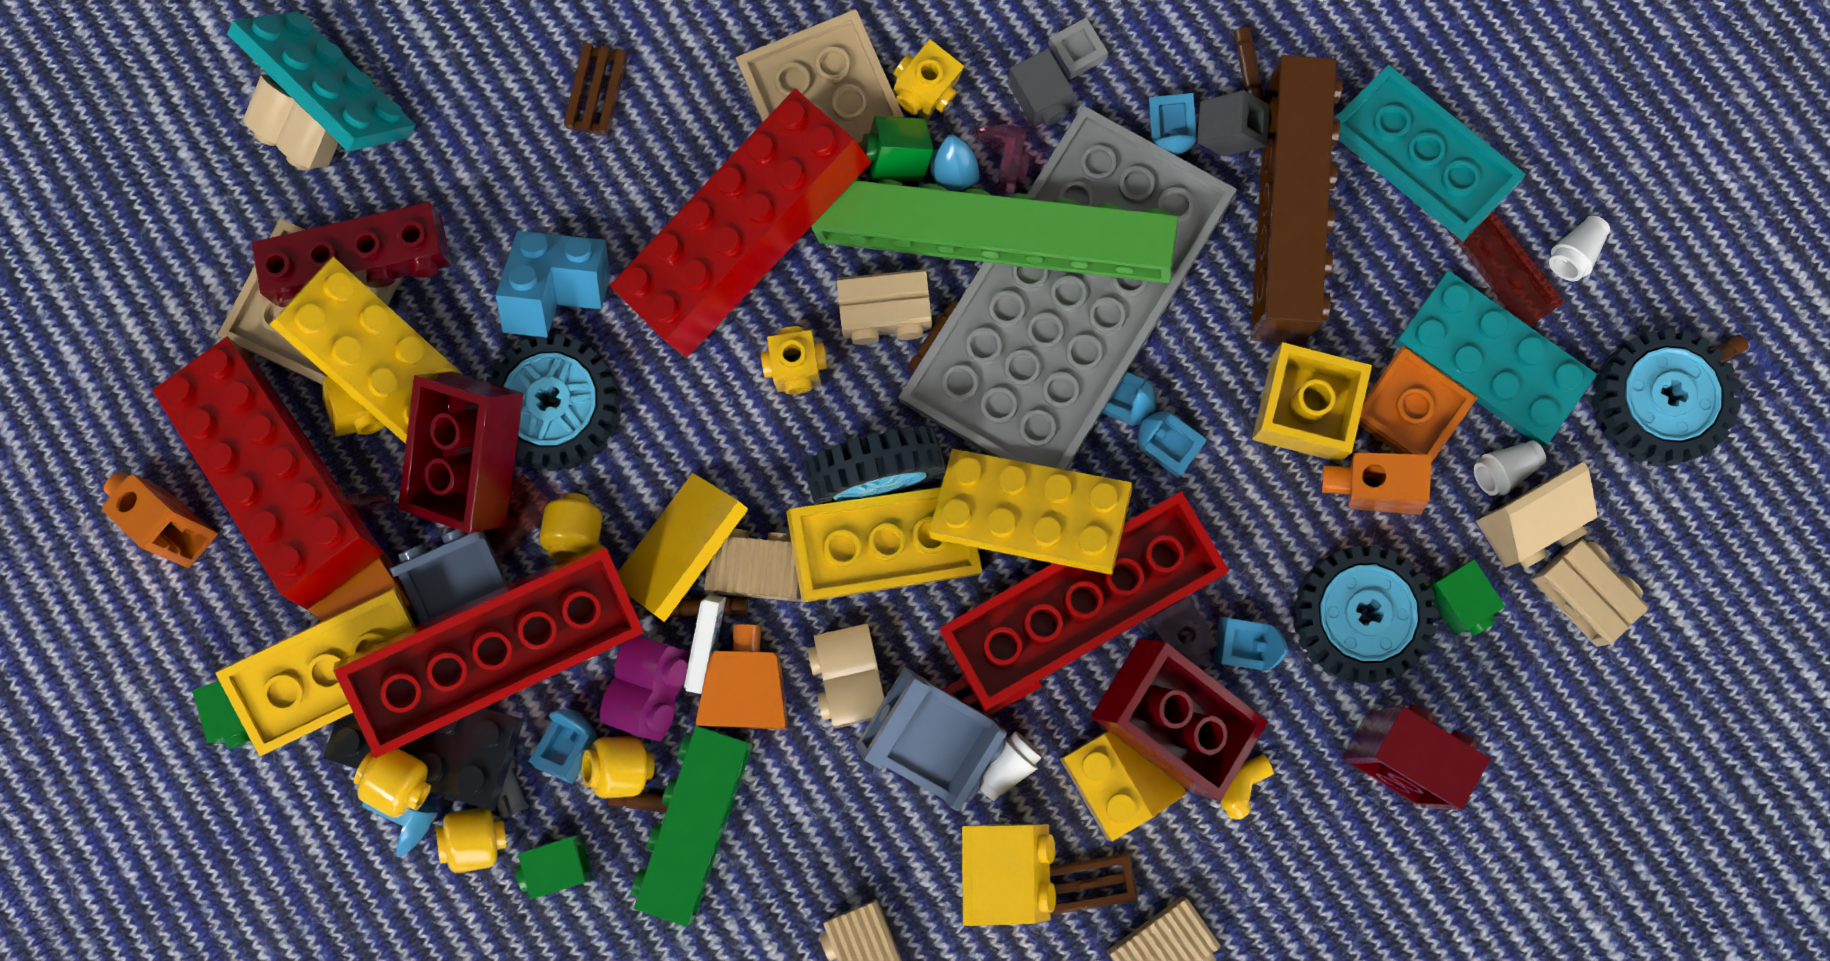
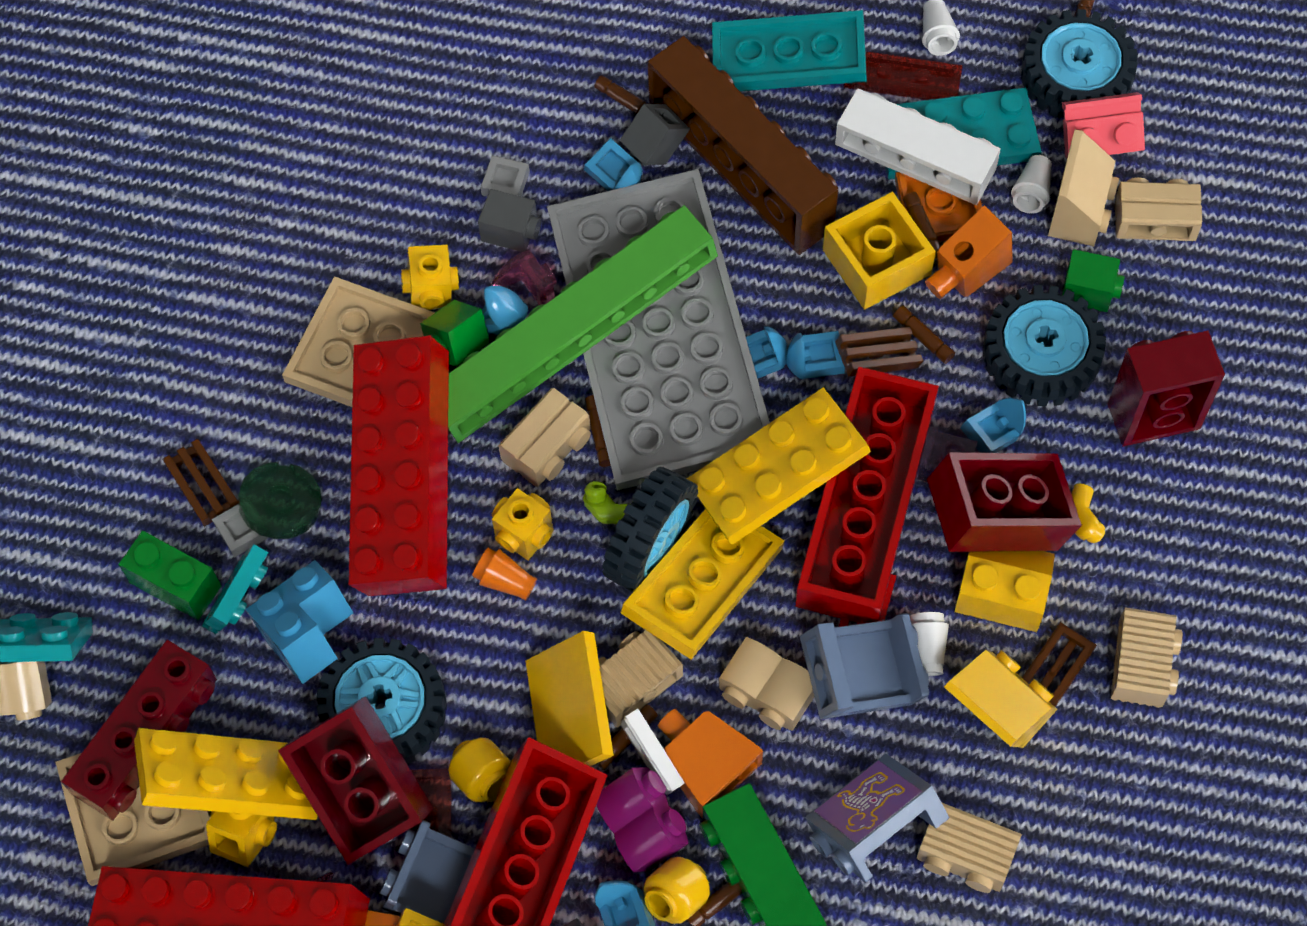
camera: 45 degrees left, 15 degrees down
none -> green brick [118,530,222,621]
none -> teal plate [201,544,269,635]
none -> light grey tile [212,499,270,558]
none -> clear green tile [238,462,321,539]
none -> orange cone [472,547,538,601]
none -> lime arm [583,481,628,524]
none -> panel [805,754,950,883]
none -> white brick [835,88,1001,205]
none -> reddish brown tile [835,327,924,377]
none -> reddish brown wheel [893,305,956,364]
none -> reddish brown wheel [903,192,941,259]
none -> coral plate [1062,92,1145,159]

